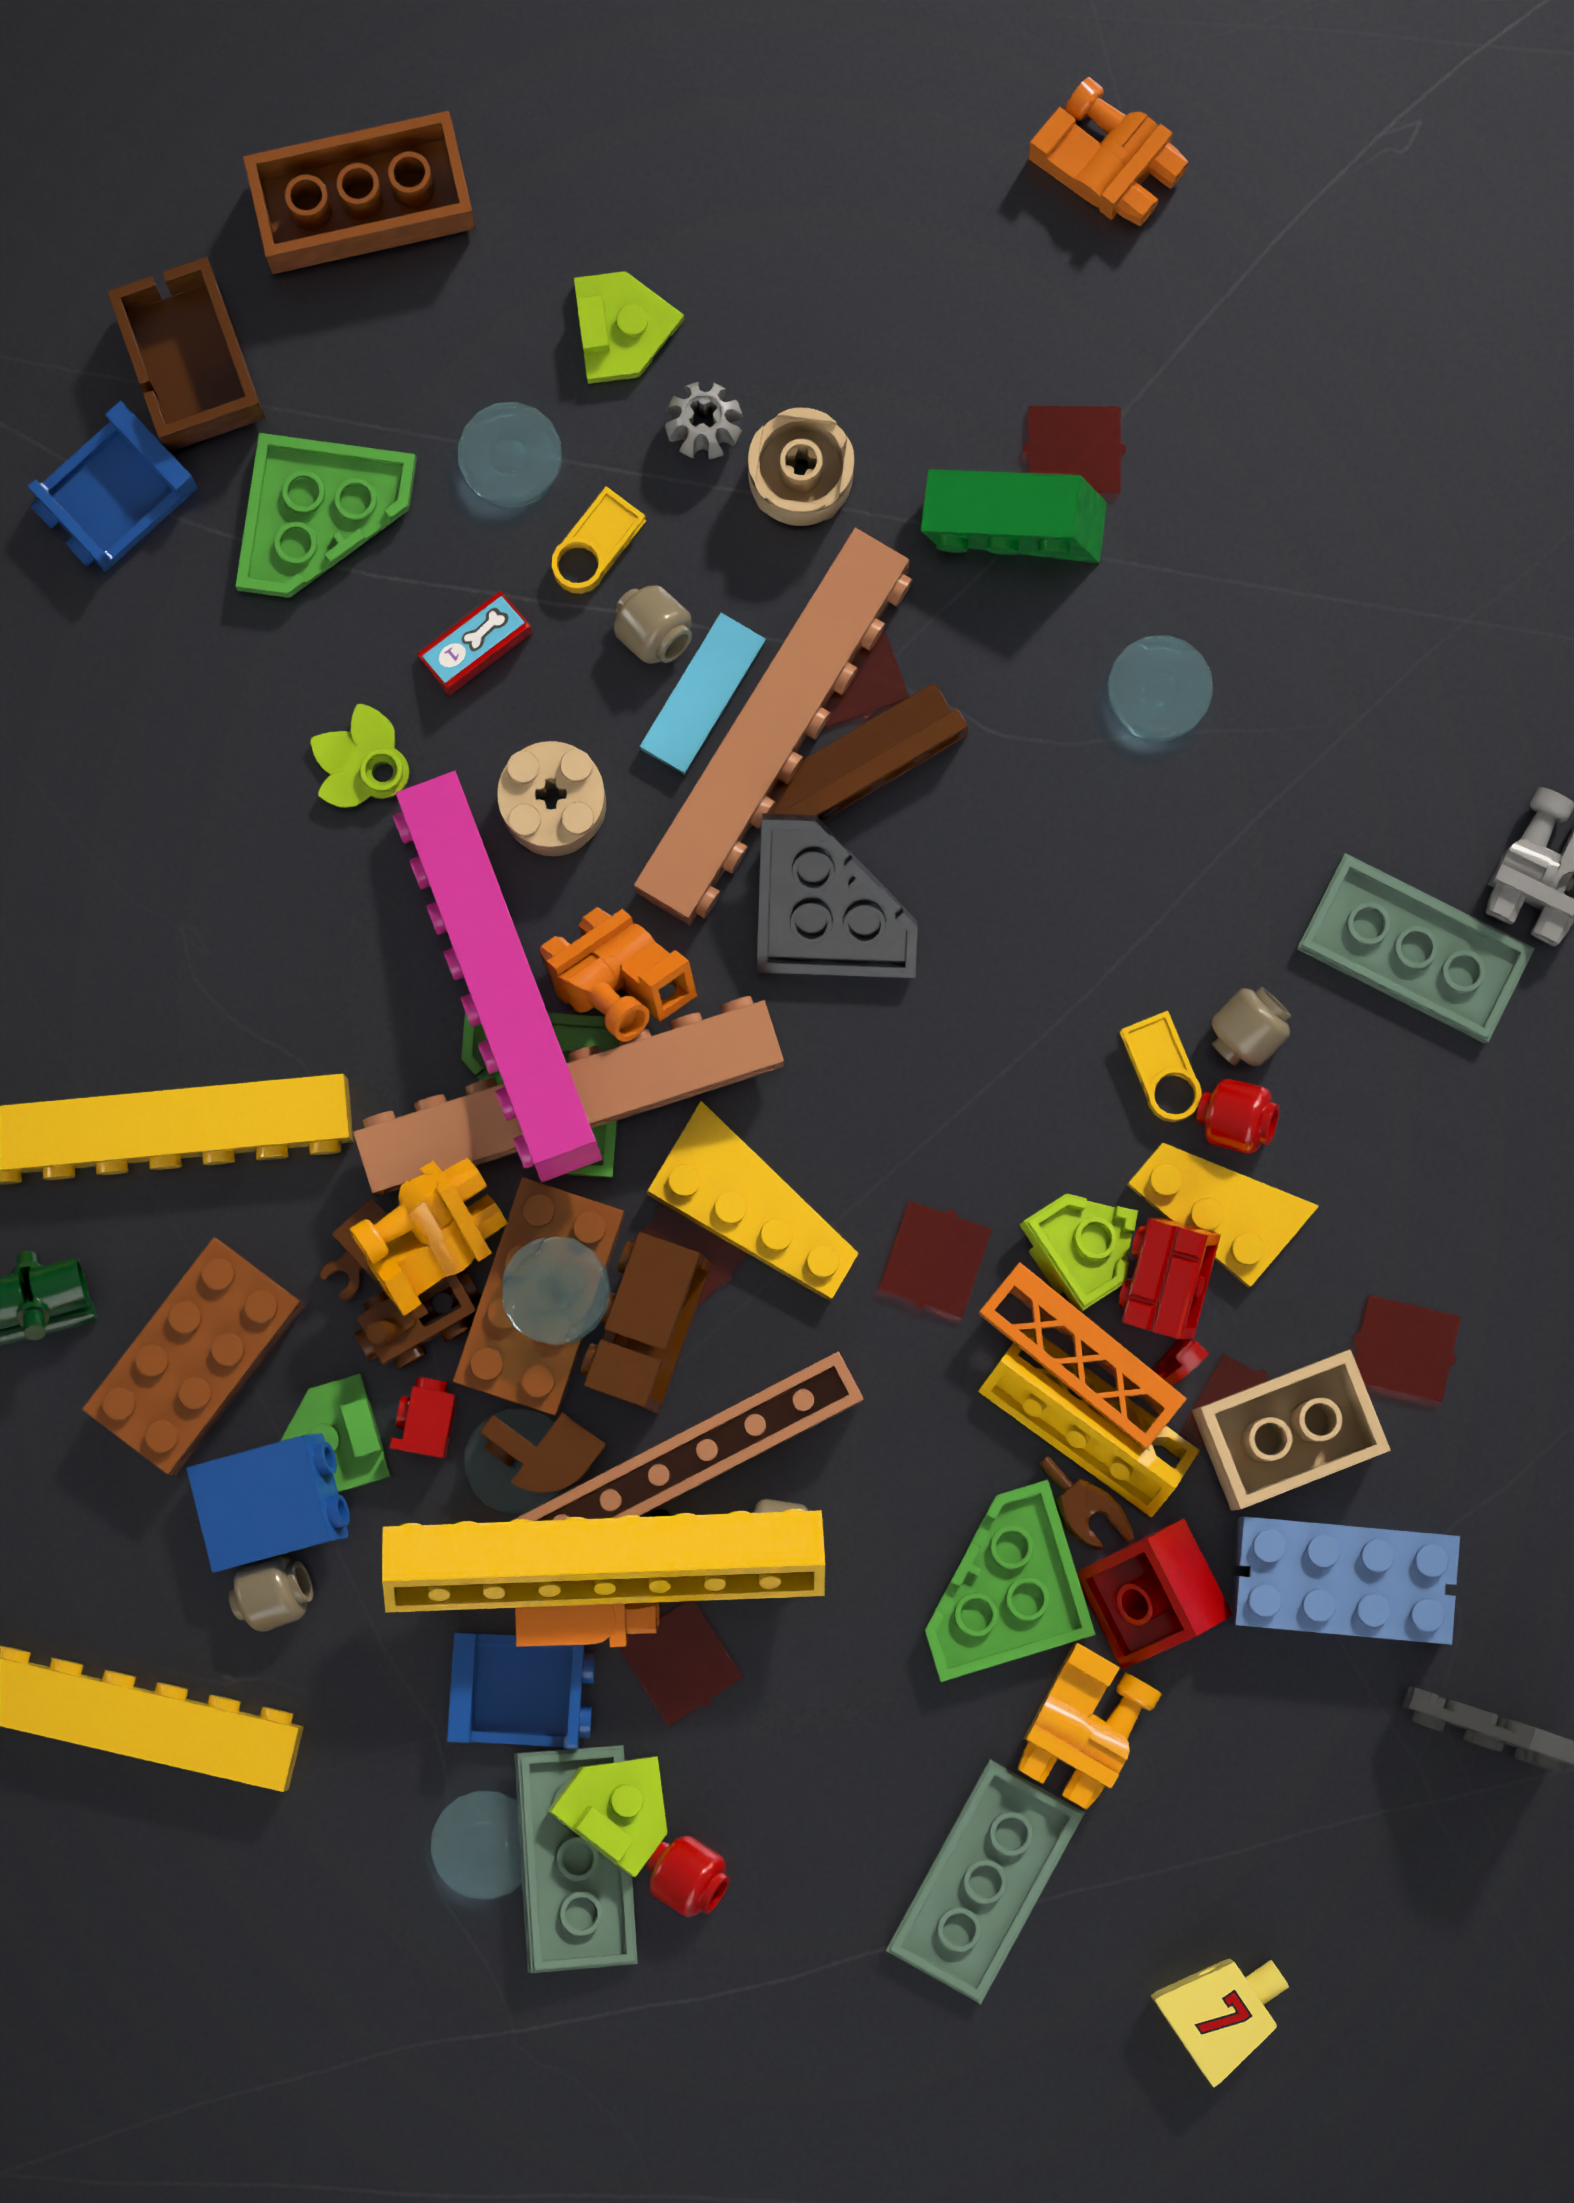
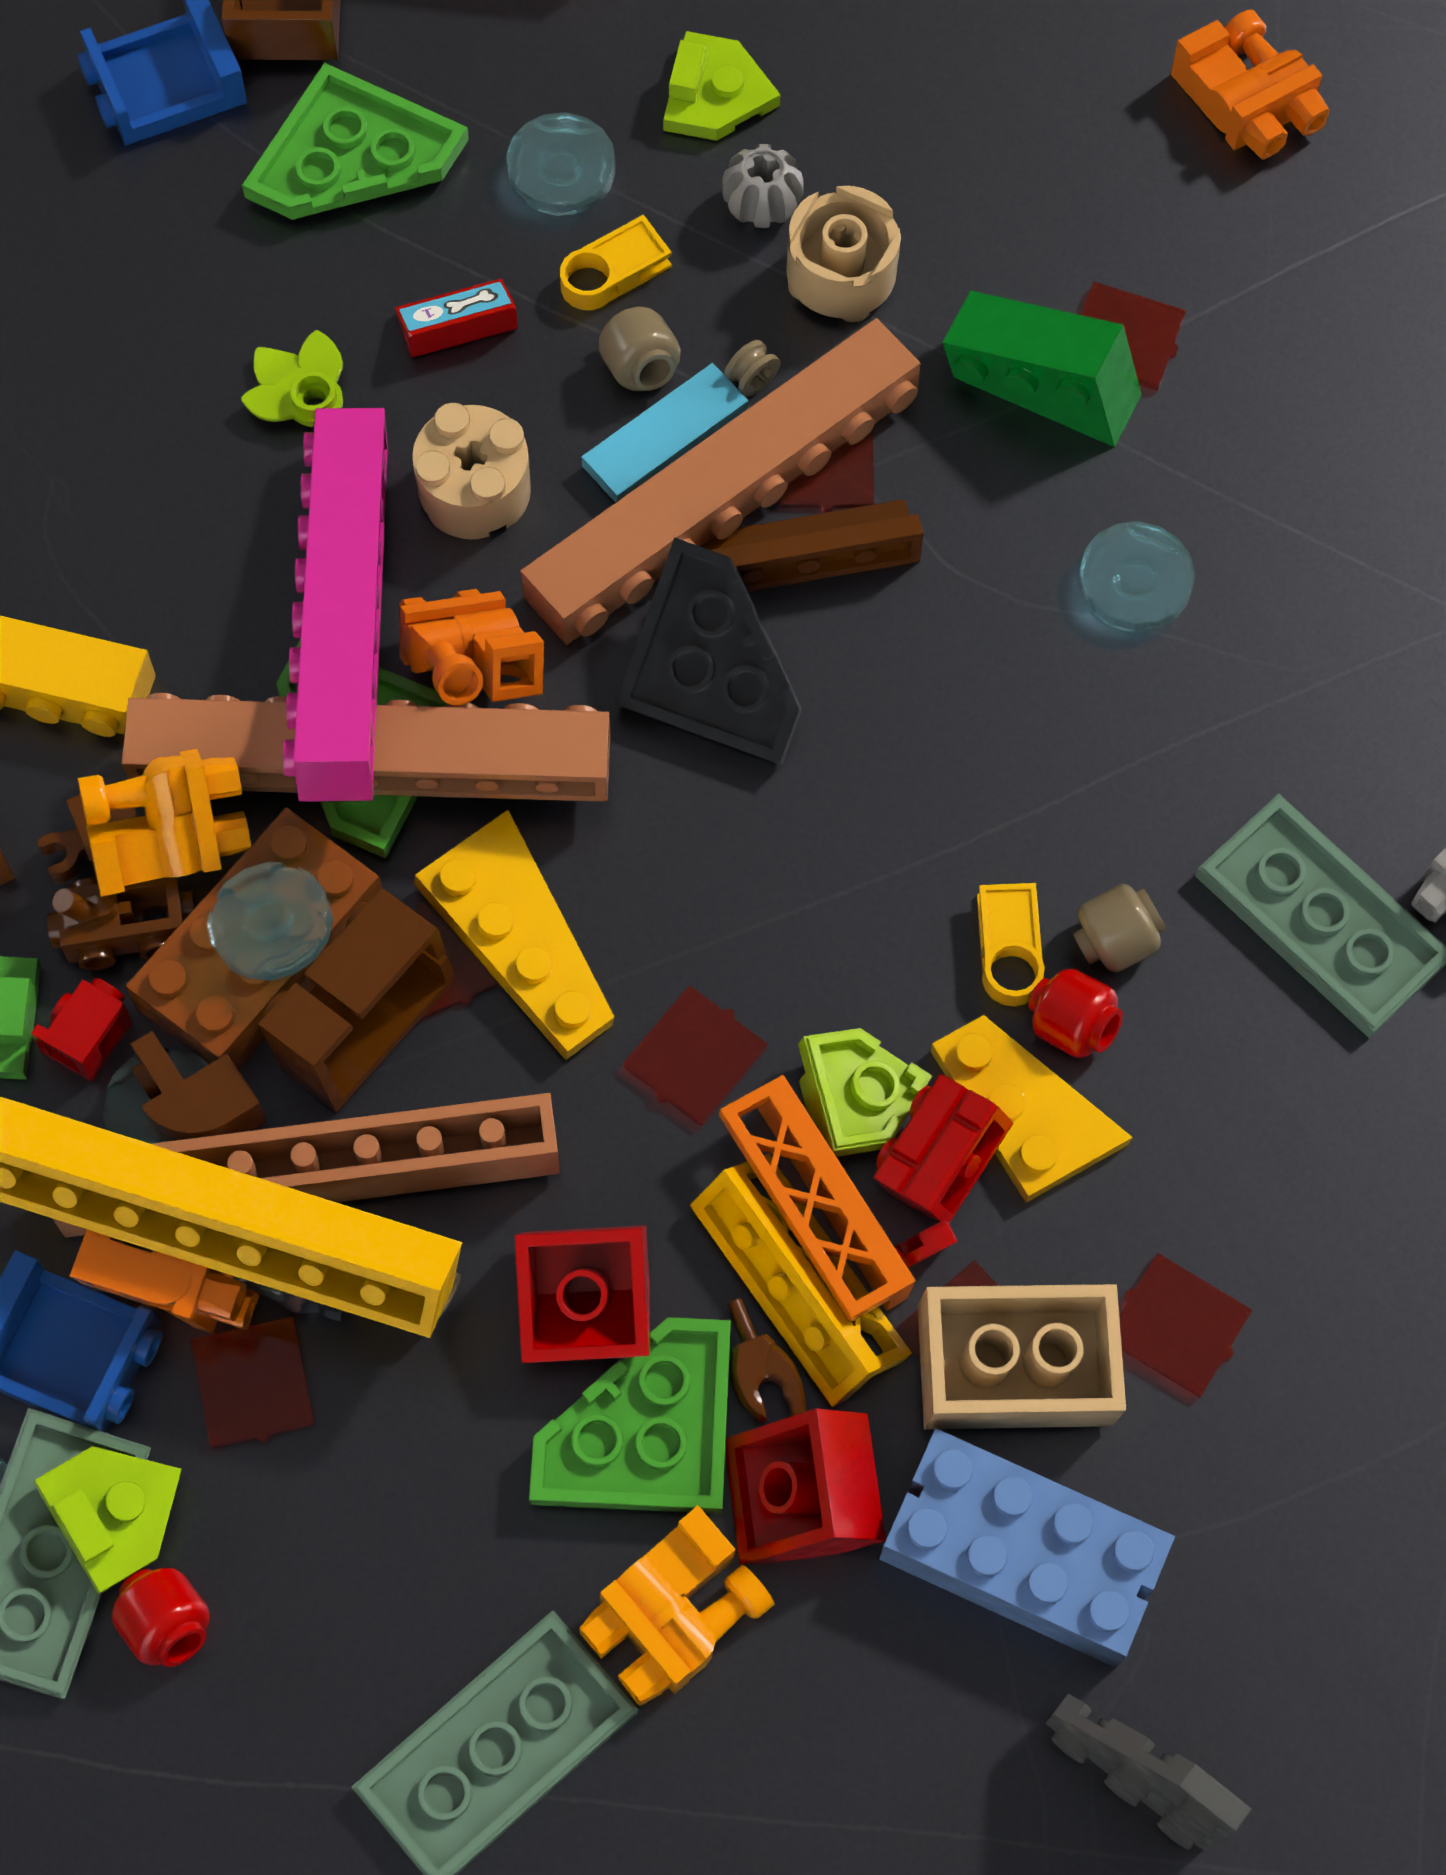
camera: 20 degrees right, 15 degrees down
none -> red slope [515,1225,650,1363]
none -> dark tan bush [724,340,781,397]

